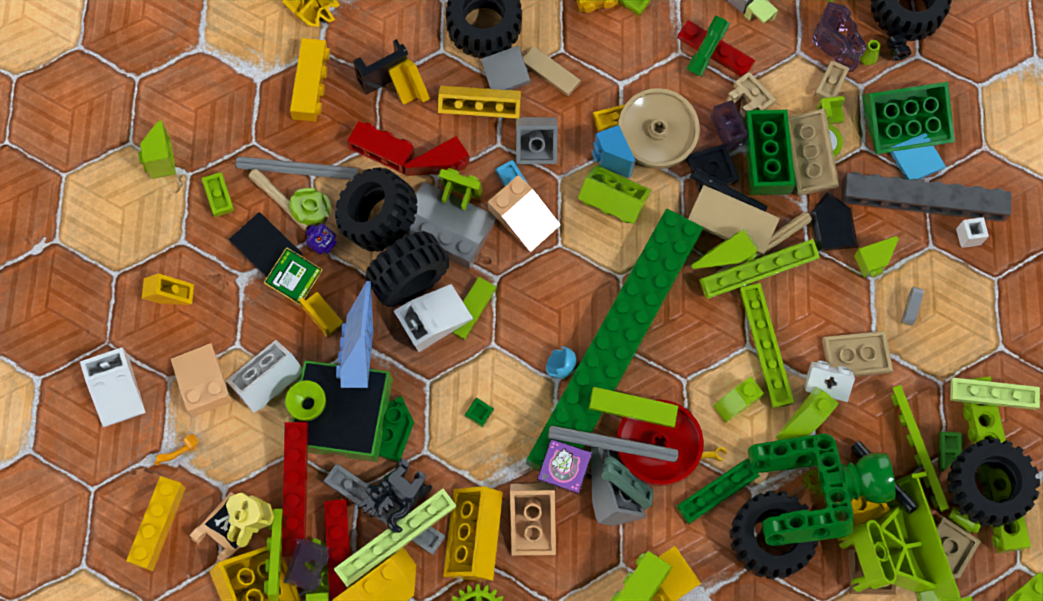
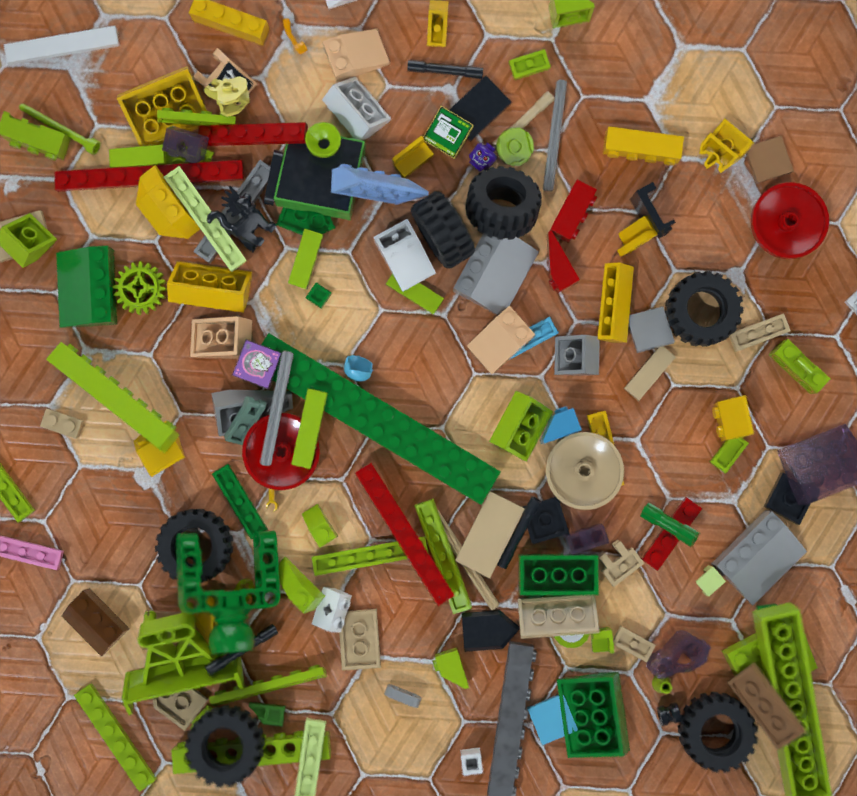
camera: 100 degrees right, 15 degrees up
lime plate [439,168,483,210] -> none
lime slope [691,228,759,269] -> none
none -> black beam [264,150,284,206]
none -> lime tile [288,229,324,289]
none -> red brick [355,463,455,607]
none -> black piece [407,60,483,79]

